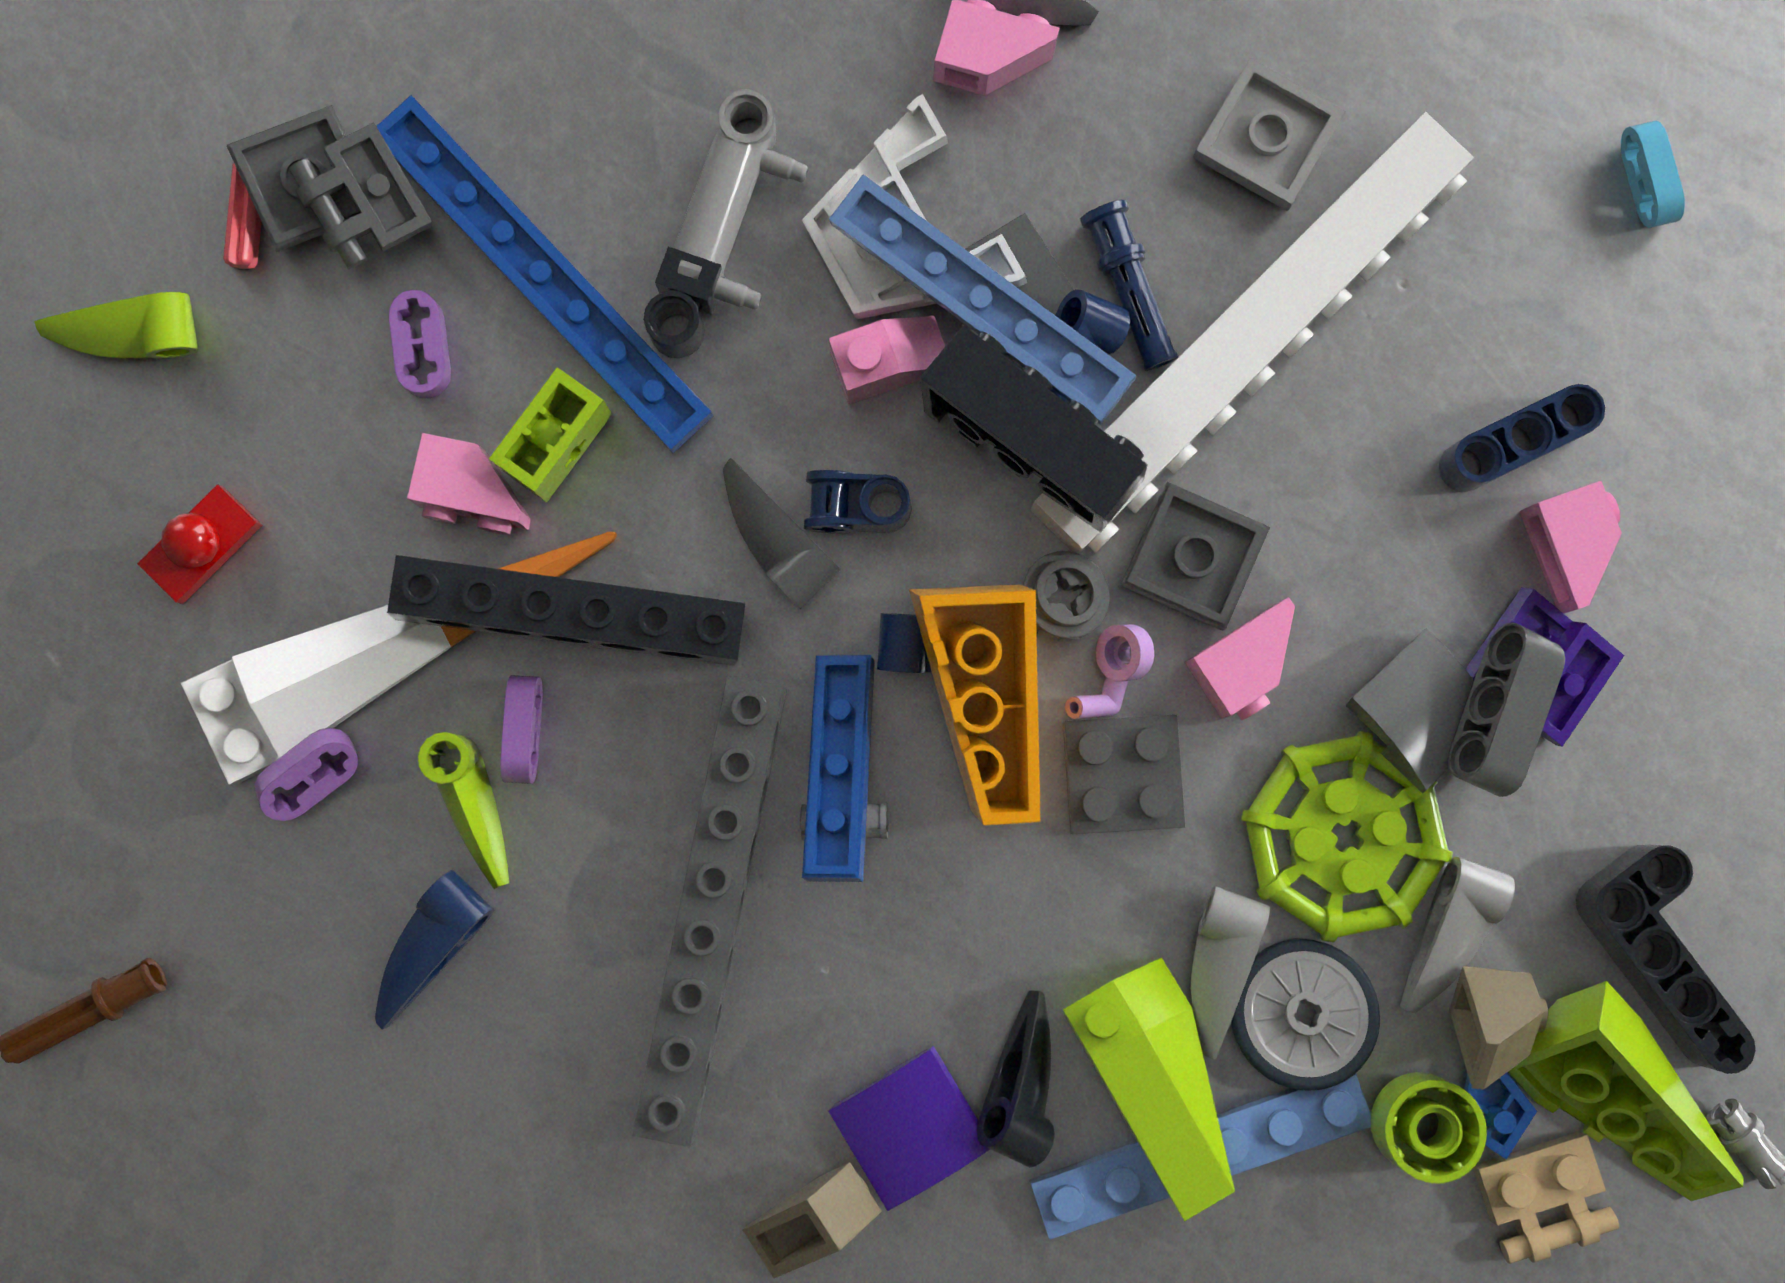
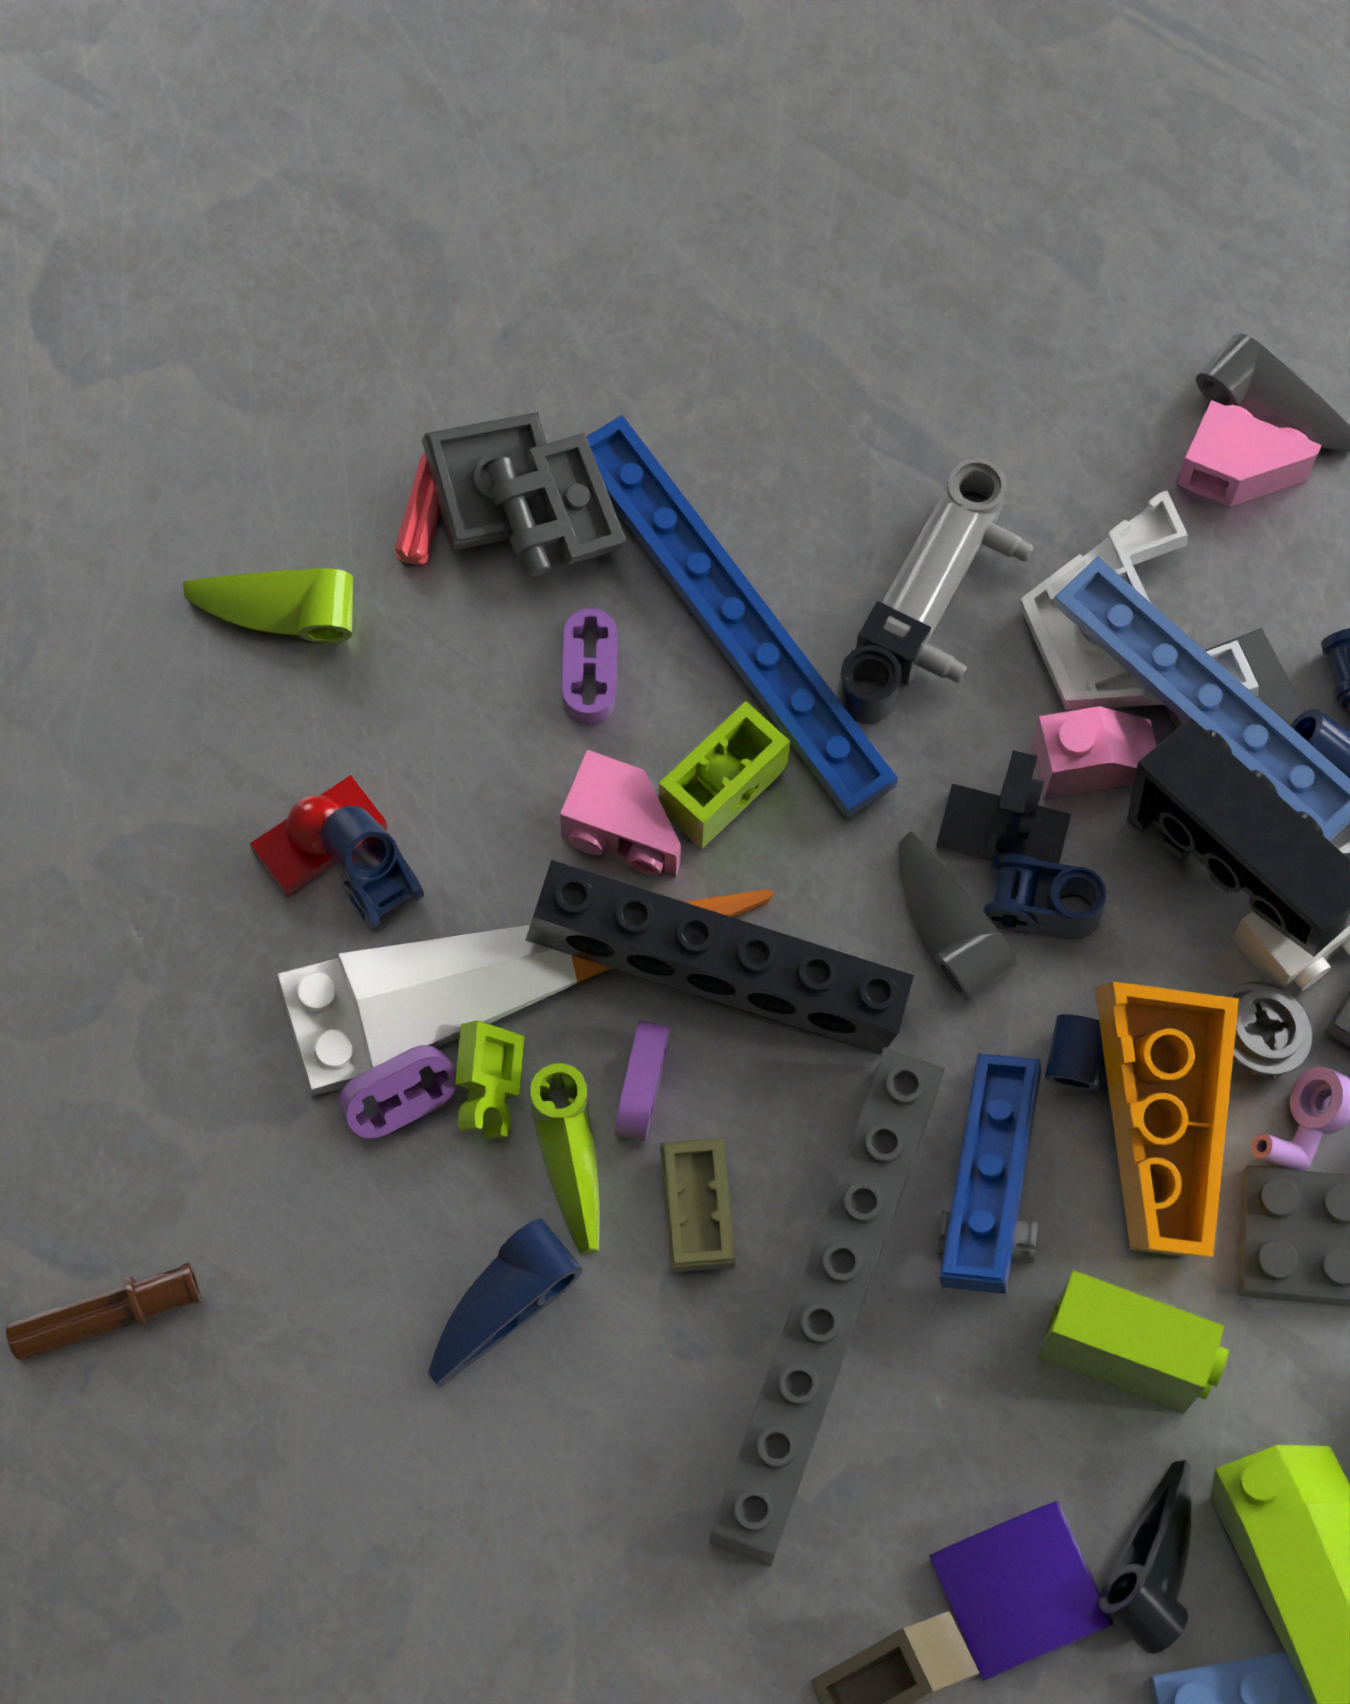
camera: 10 degrees right, 15 degrees down
none -> dark blue piece [321,806,425,930]
none -> lime plate [455,1020,525,1140]
none -> olive plate [660,1138,735,1273]
none -> black bracket [936,750,1071,864]
none -> lime brick [1037,1270,1229,1413]

